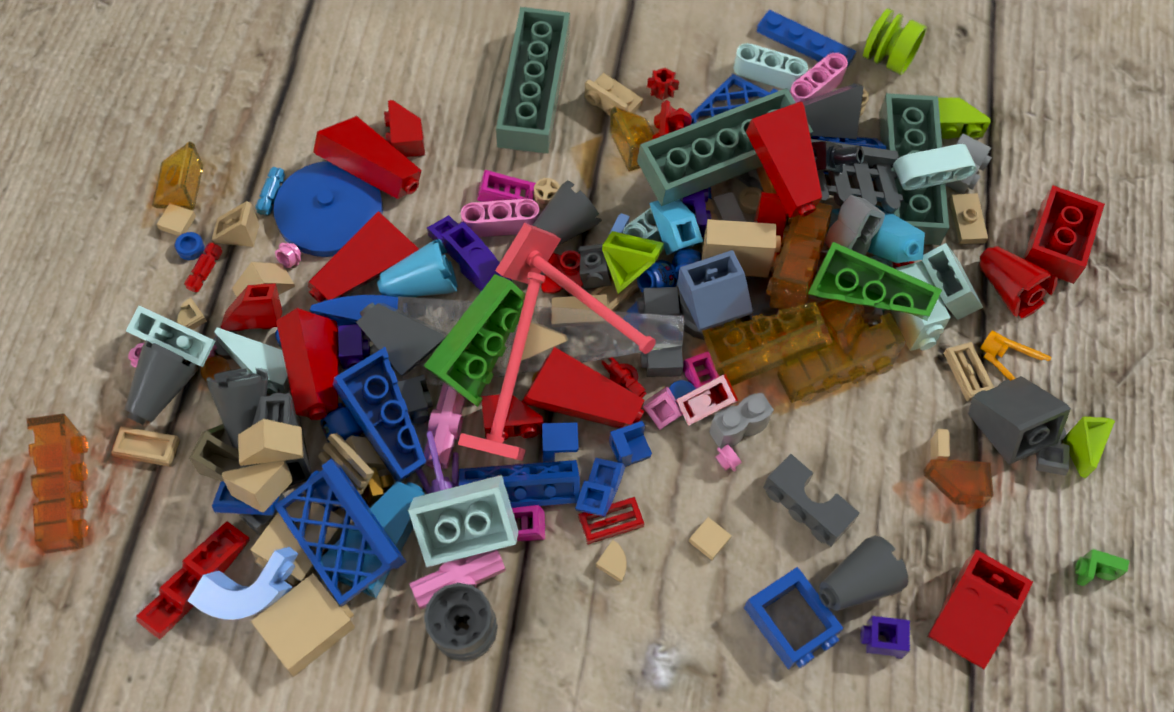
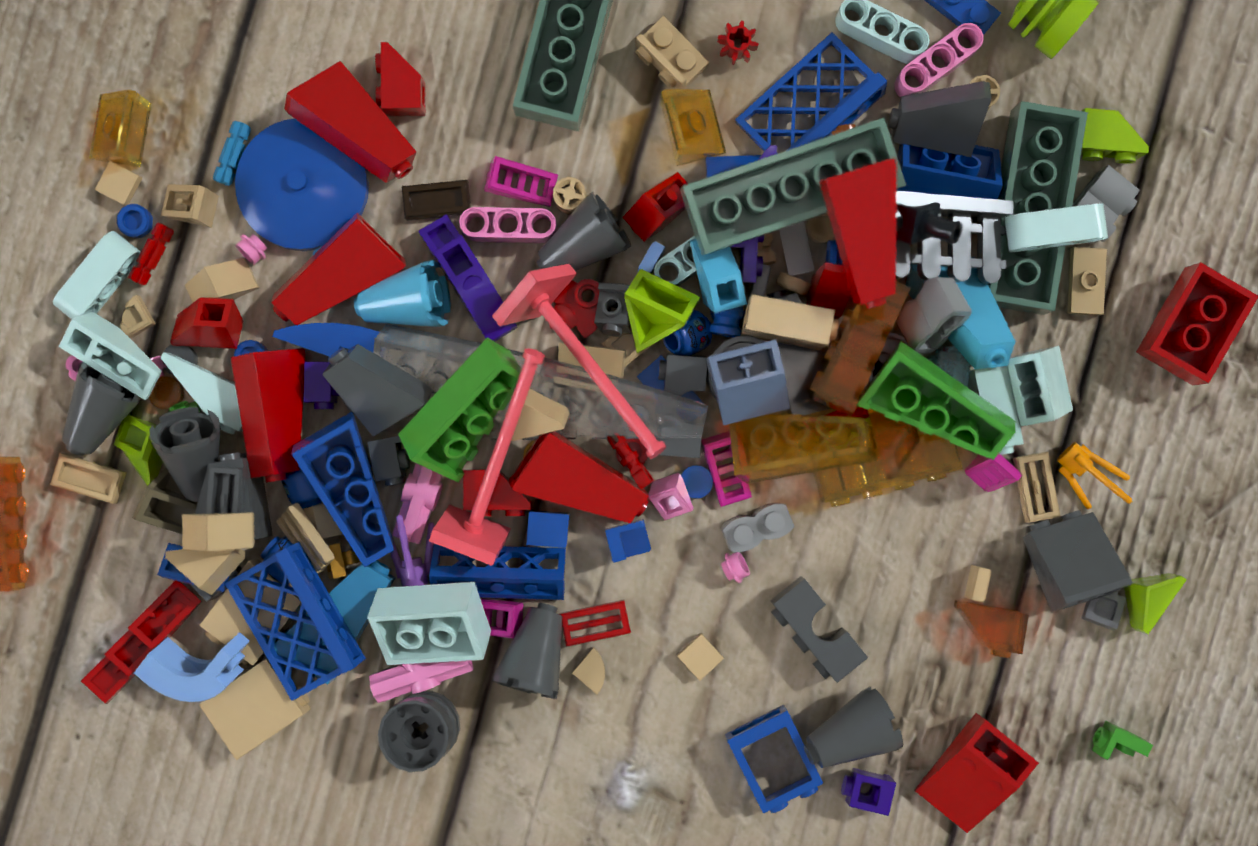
camera: 10 degrees right, 25 degrees up
blue slope [575,457,625,517] -> none
red hips [652,100,692,140] -> none
slope [676,374,739,426] -> none
red cone [979,246,1058,318] -> none
none -> light aqua beam [53,231,140,319]
none -> lime slope [113,415,163,486]
none -> dark brown tile [402,180,471,221]
none -> dark grey cone [492,603,562,699]
none -> red slope [622,172,688,242]
none -> dark pink slope [965,454,1022,492]

